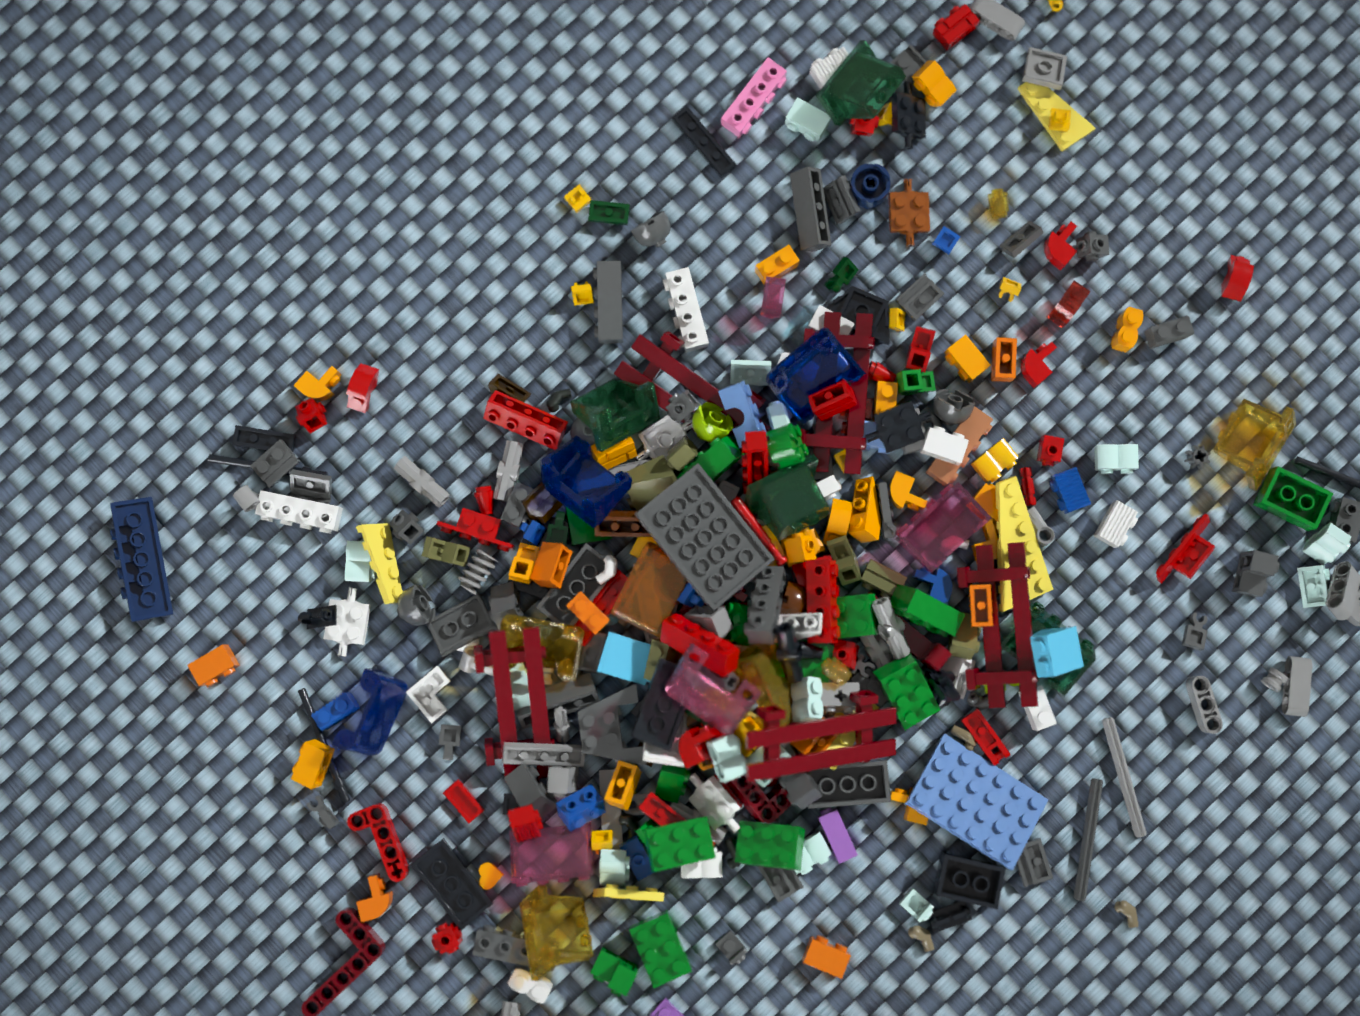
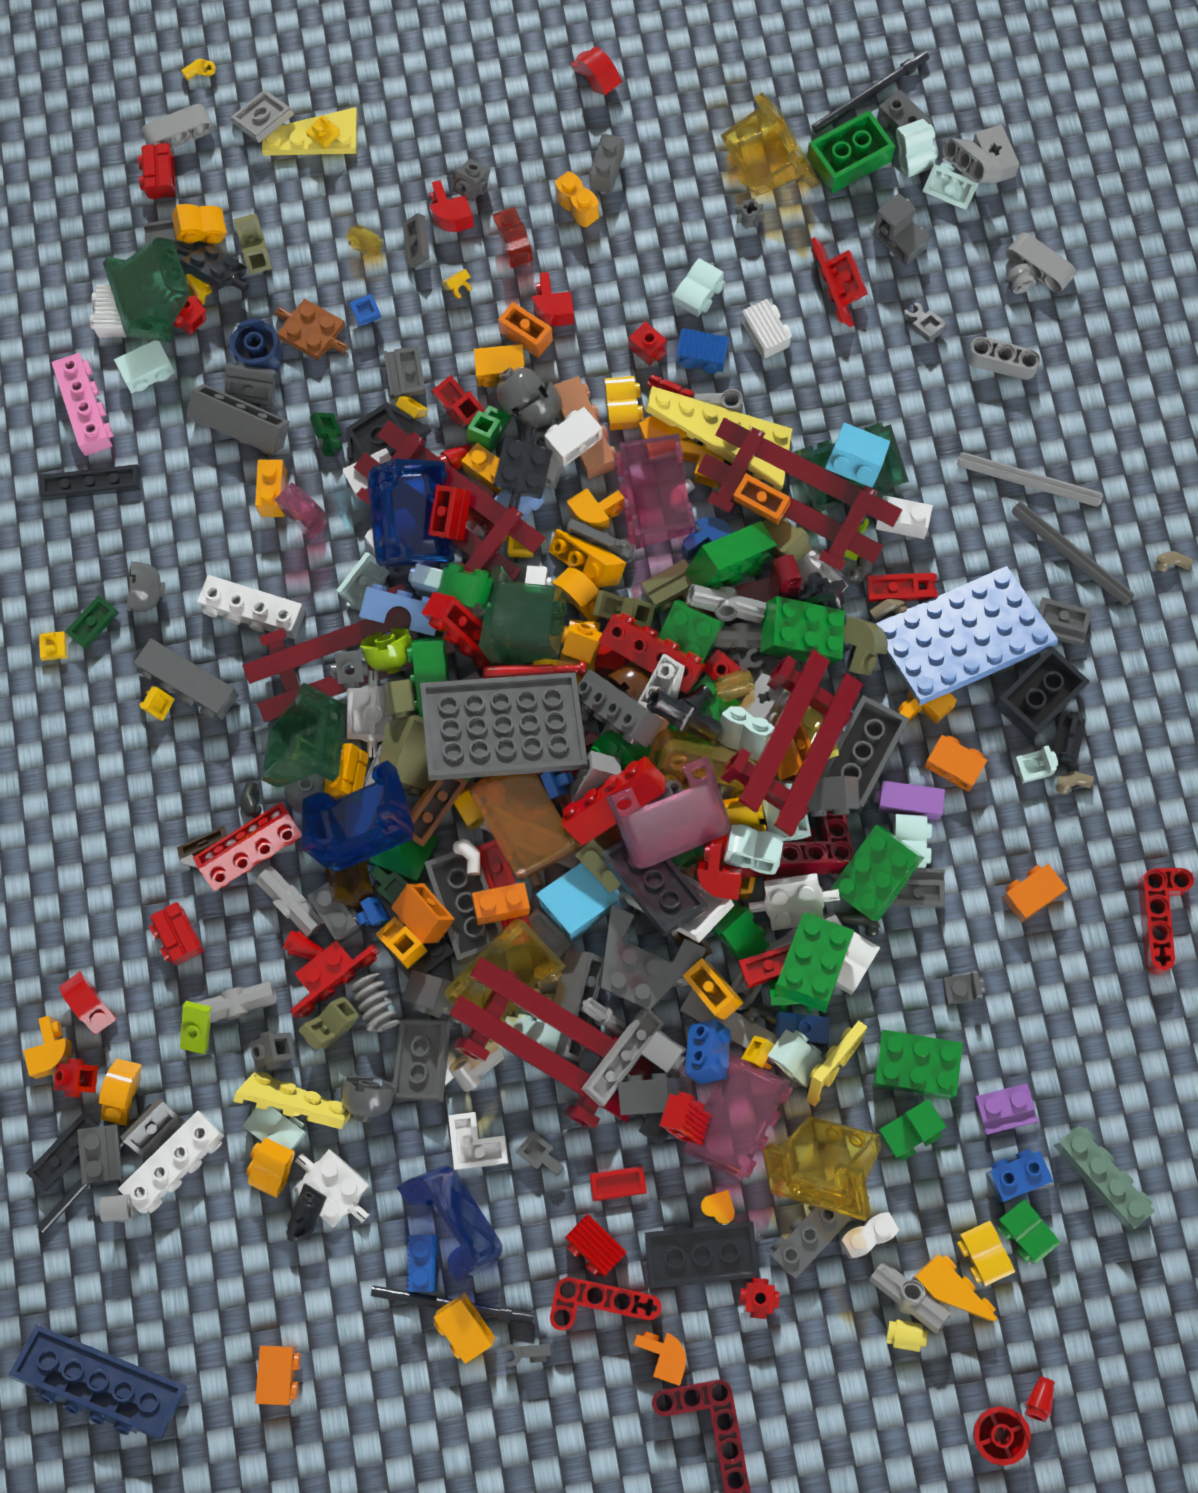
camera: 55 degrees left, 10 degrees down
none -> light orange brick [99,1059,142,1126]
none -> red brick [149,902,204,966]
none -> lime plate [180,1001,212,1054]
none -> olive brick [233,213,272,275]
none -> light orange brick [246,1137,295,1198]
none -> dark grey cylinder [496,367,545,415]
none -> red brick [565,1213,627,1277]
none -> olive brick [843,616,888,676]
none -> orange brick [924,735,987,792]

